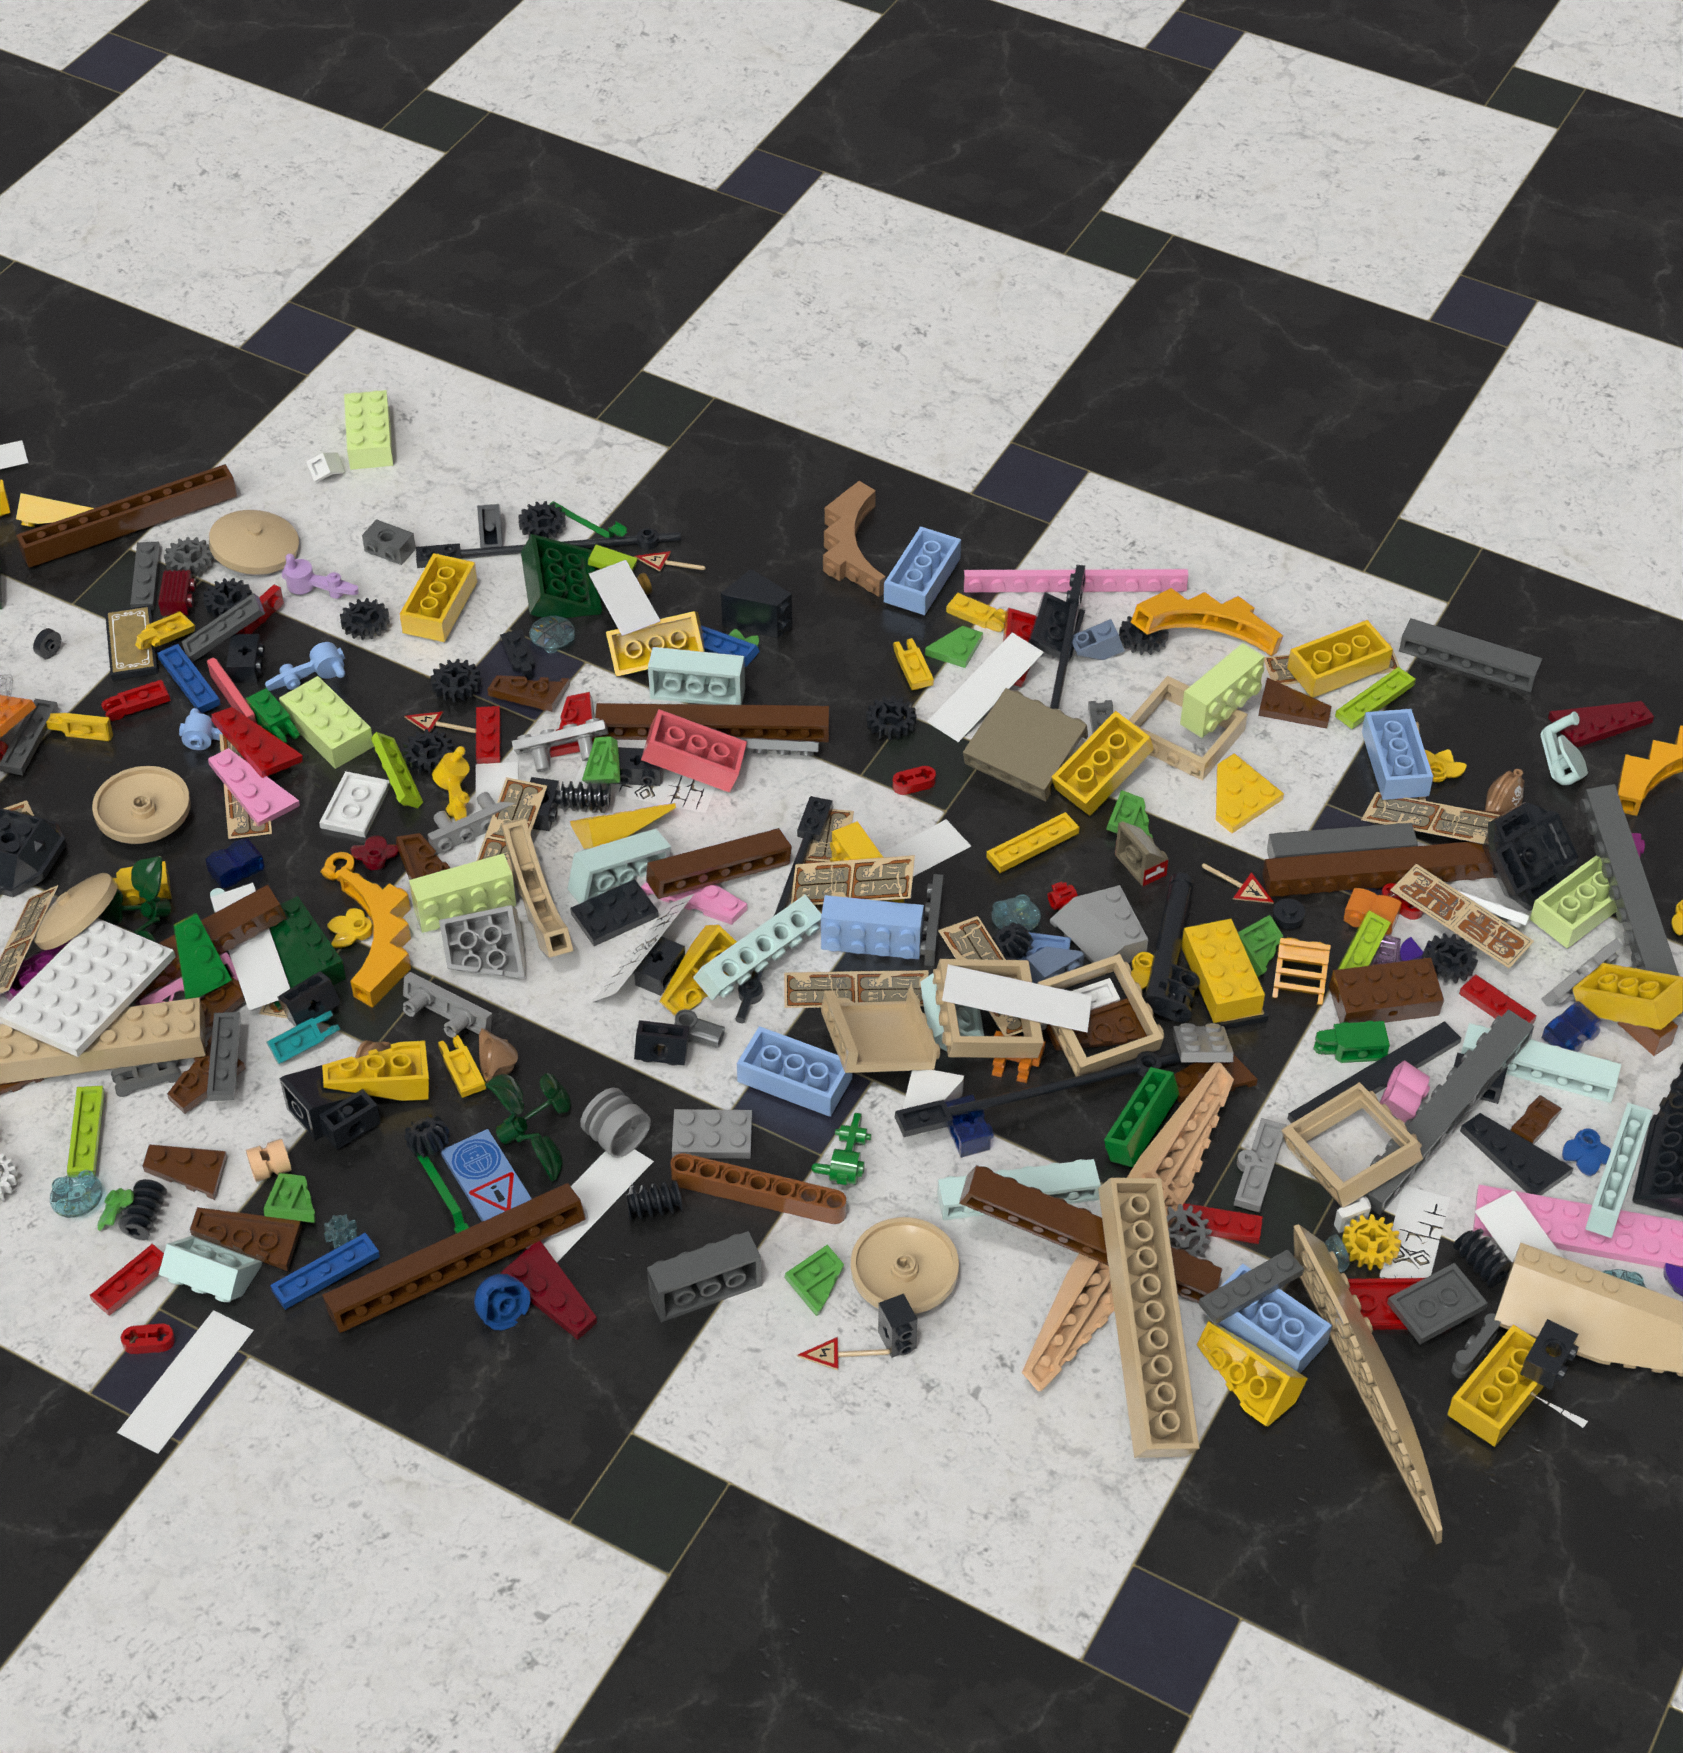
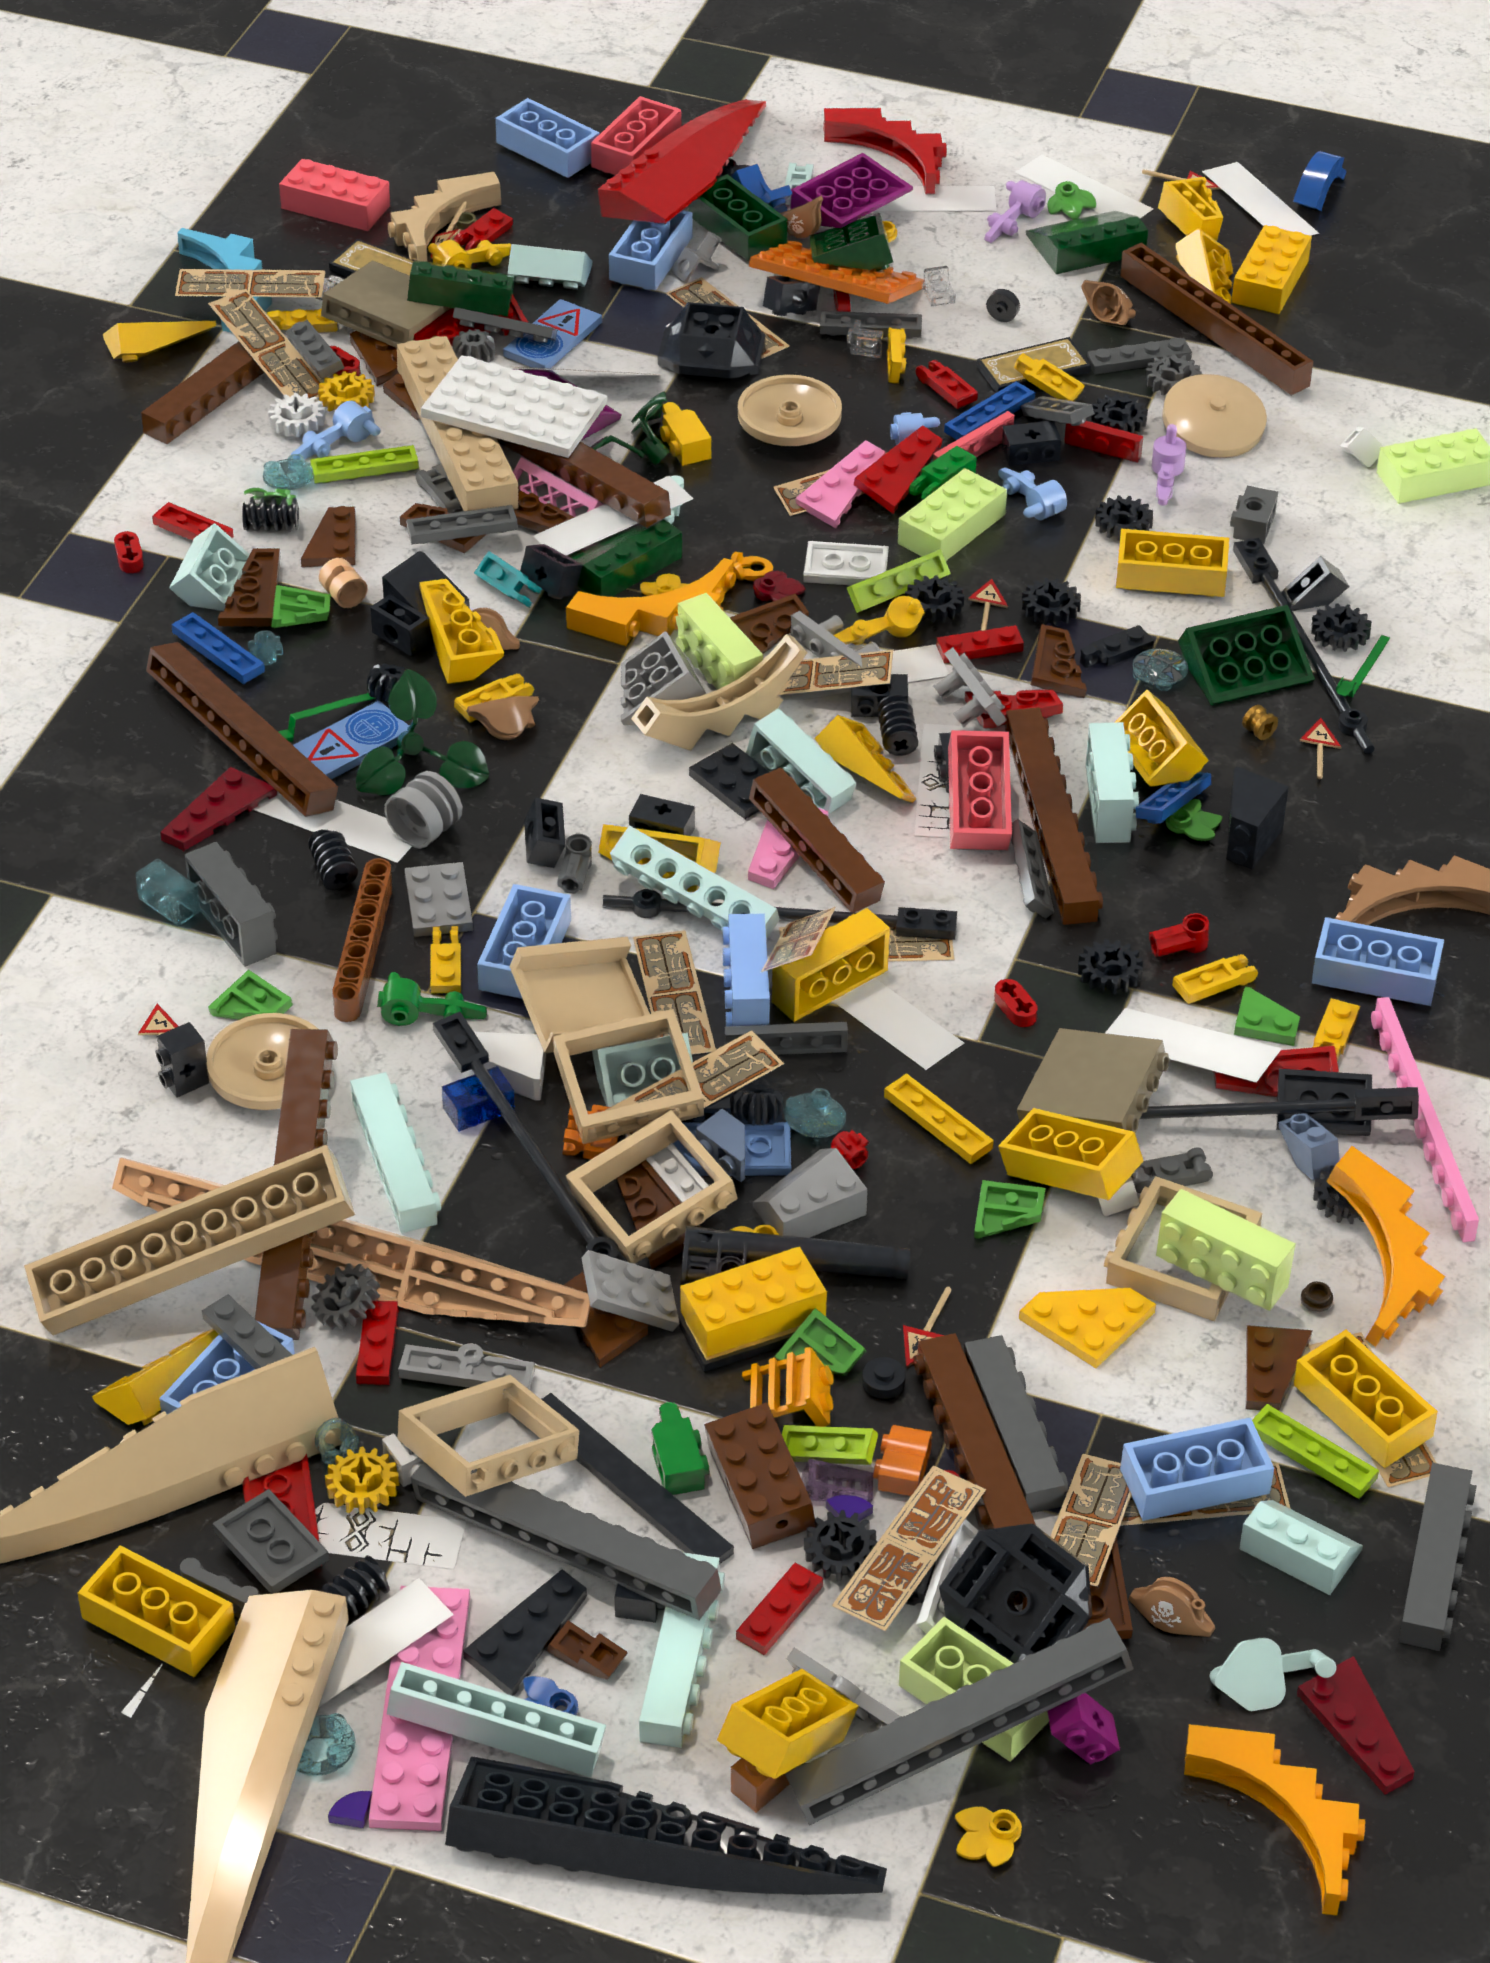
camera: 80 degrees right, 5 degrees down
tan dish [33,873,117,950] -> none
white sticker [117,1310,254,1454] -> none
dark red brick [158,570,196,616] -> none
green wing [173,913,232,999] -> none
clear blue brick [205,838,265,888] -> none
light grey plate [403,972,492,1037] -> none
blue cylinder [474,1274,531,1330] -> none
bright green wing [582,737,620,784] -> none
lime tile [588,545,637,571] -> none
white sticker [589,560,660,636] -> none
white sticker [593,894,694,1002] -> none
white sticker [942,964,1092,1032] -> none
green brick [1104,1067,1180,1167] -> none
dark tan slope [1115,821,1169,887] -> none
bright pink brick [1380,1060,1430,1123] -> none
yellow plate [1424,749,1467,782] -> none
black brick [1520,1319,1579,1390] -> none
clear blue brick [1541,1001,1602,1052] -> none
none -> clear light blue brick [136,858,200,926]
none -> light blue piece [291,401,381,463]
none -> yellow hinge [430,926,461,994]
none -> clear bracket [847,320,883,358]
none -> medium nougat hat [1081,280,1136,325]
none -> red piece [1149,913,1209,957]
none -> yellow brick [1231,225,1312,314]
none -> light aqua slope [1239,1500,1363,1595]

